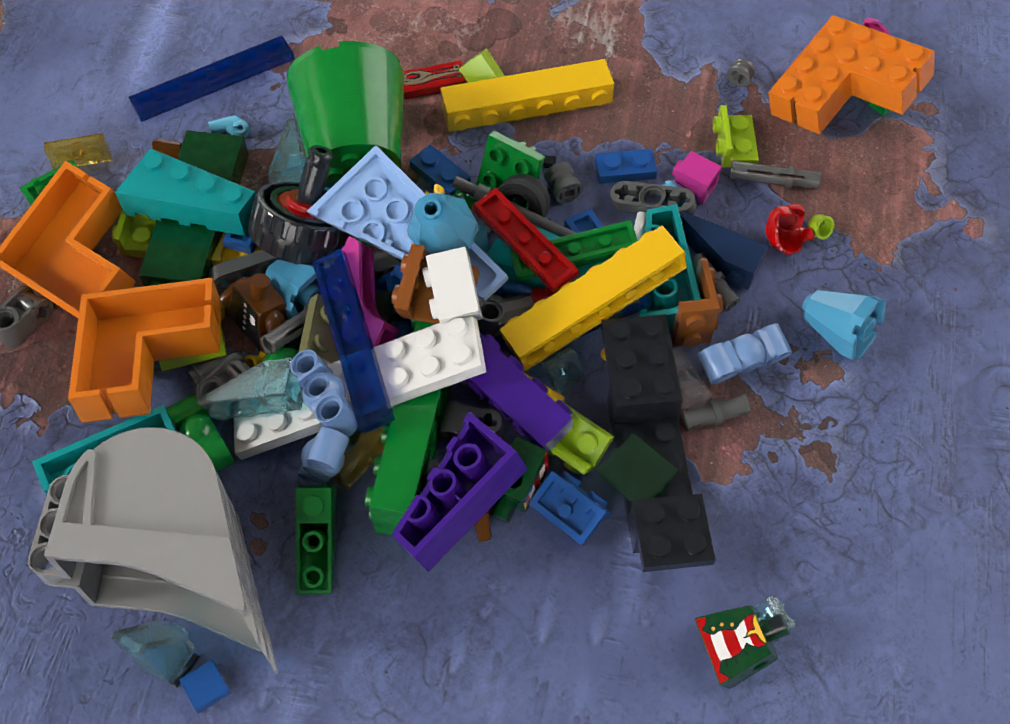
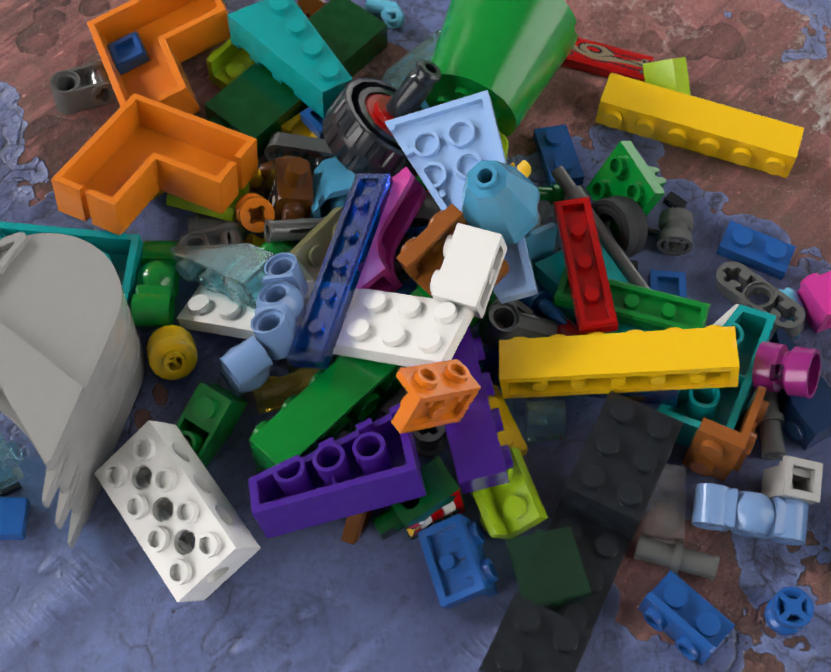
camera: 30 degrees right, 0 degrees up
none -> white brick [94,420,261,602]
none -> blue tile [107,31,150,75]
none -> yellow head [146,325,198,380]
none -> orange wheel [235,193,275,233]
none -> orange bracket [391,359,481,434]
none -> blue bracket [638,571,735,665]
none -> magenta wheel [752,341,821,399]
none -> light grey brick [761,455,823,505]
none -> blue wheel [764,586,814,636]

